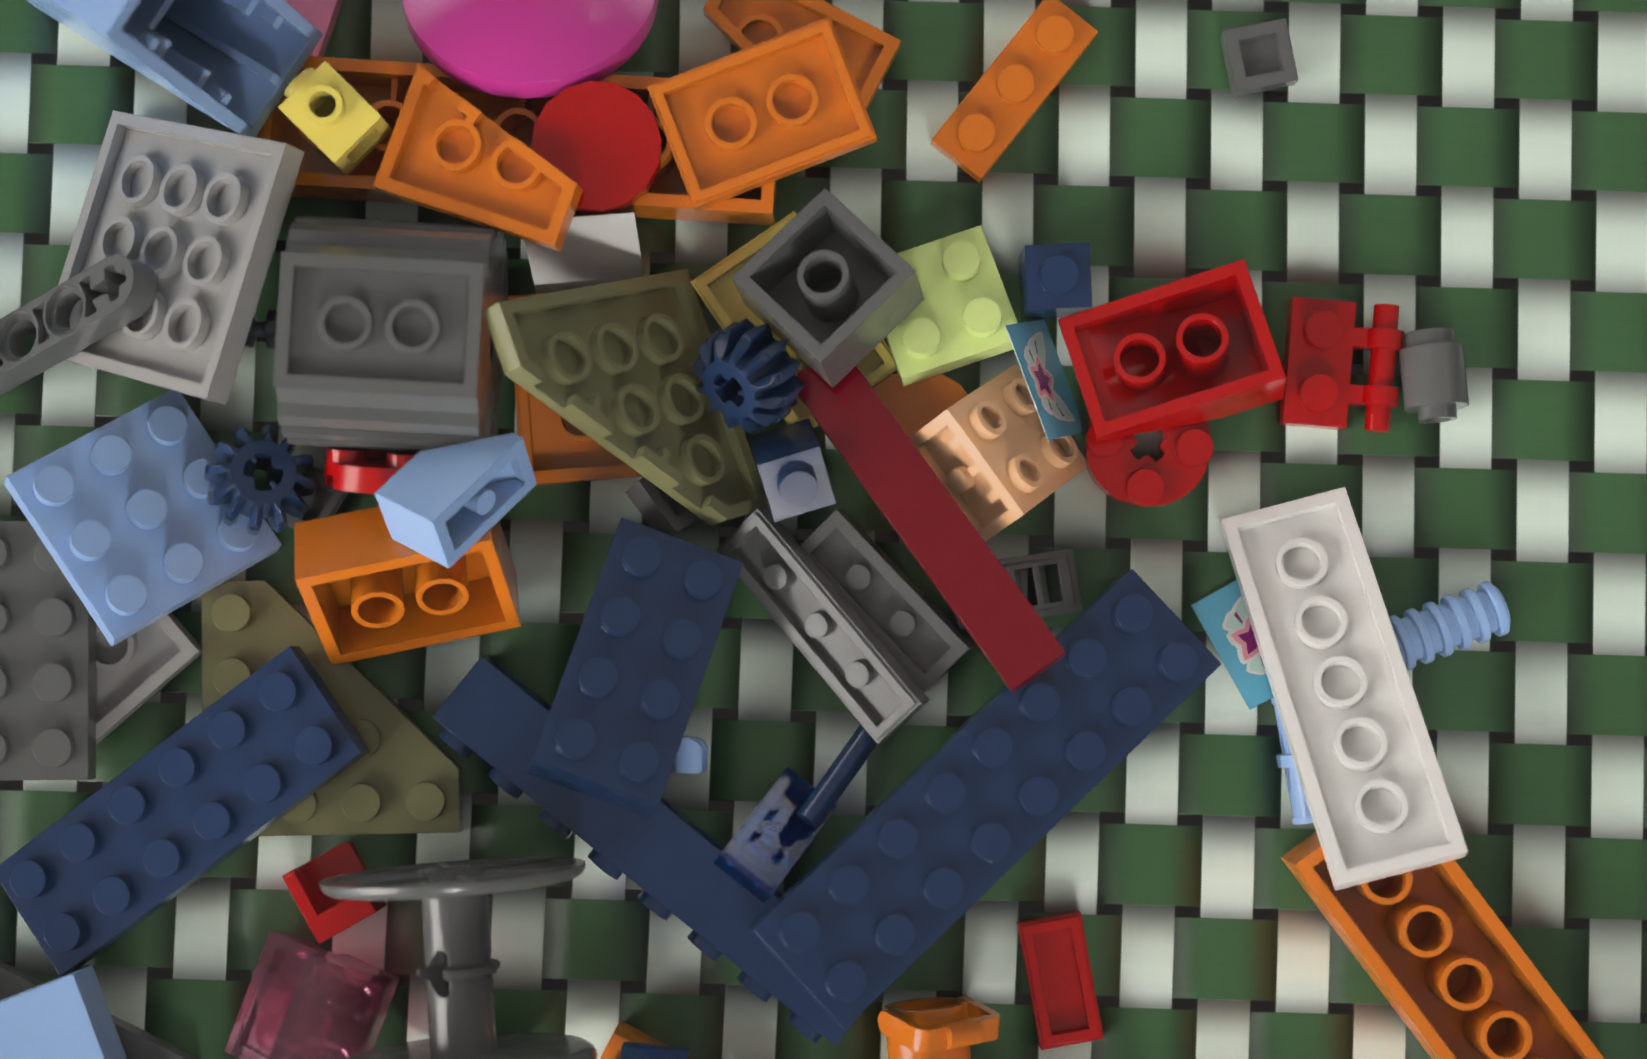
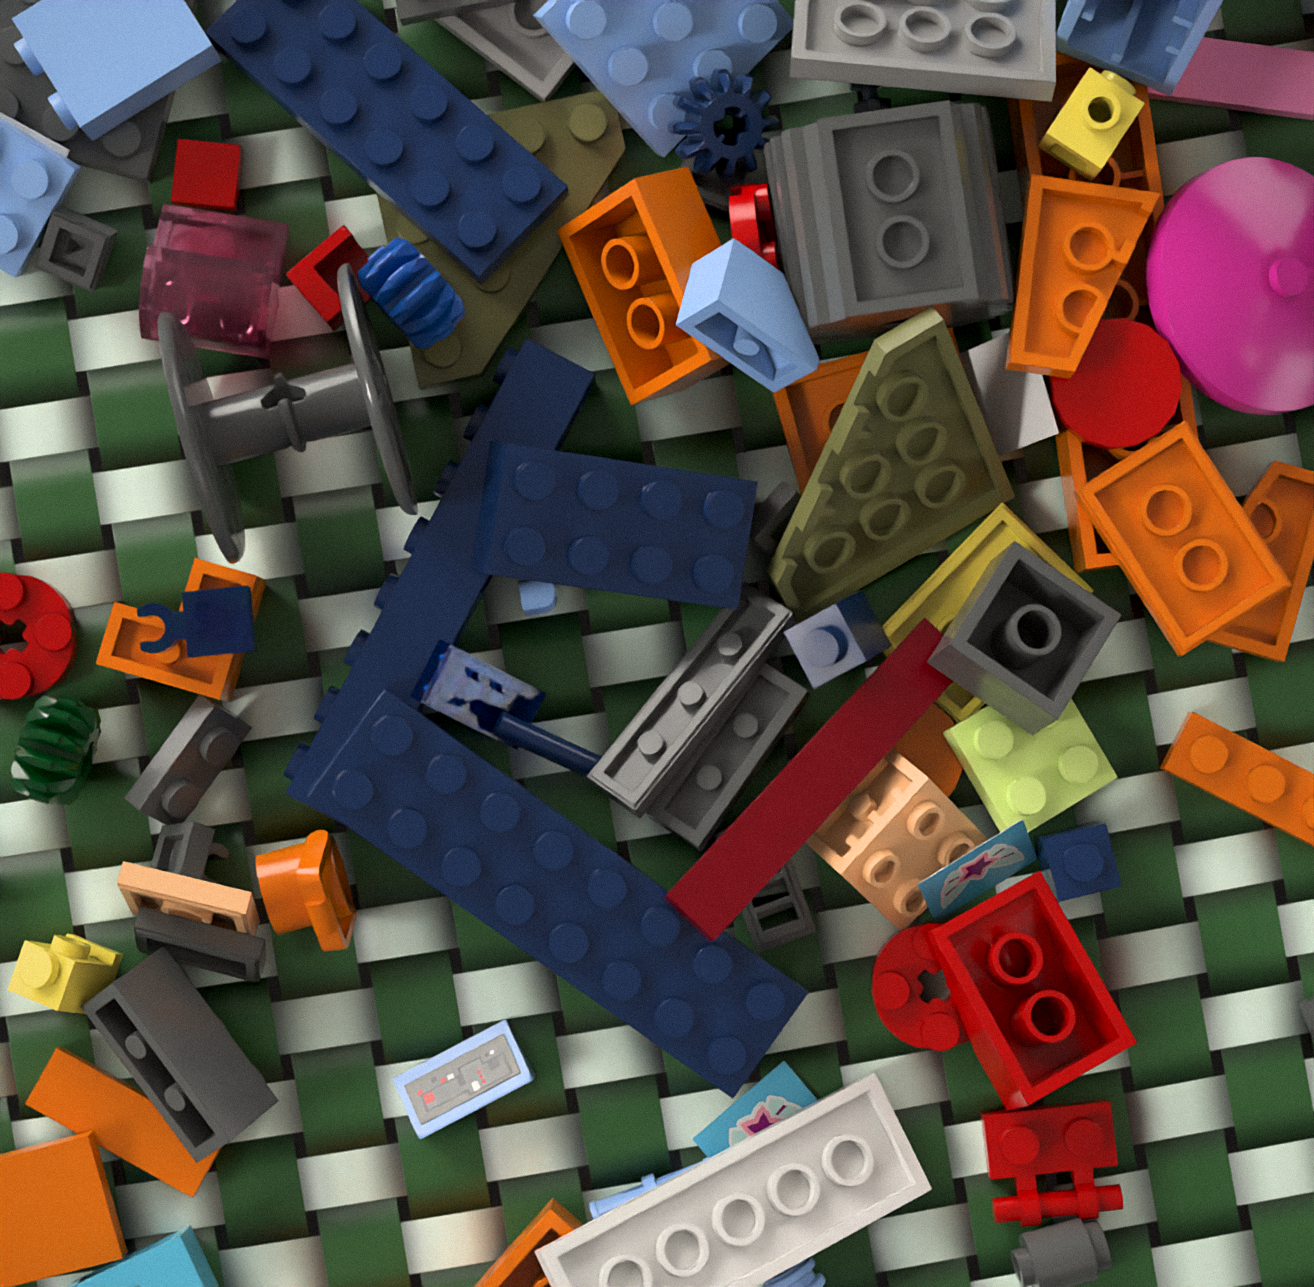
camera: 80 degrees right, 0 degrees up
dark blue gear [692,318,805,434] -> none
red tile [1016,910,1104,1050] -> none
none -> red tile [171,139,244,212]
none -> blue gear [357,237,465,350]
none -> slope [393,1019,535,1139]

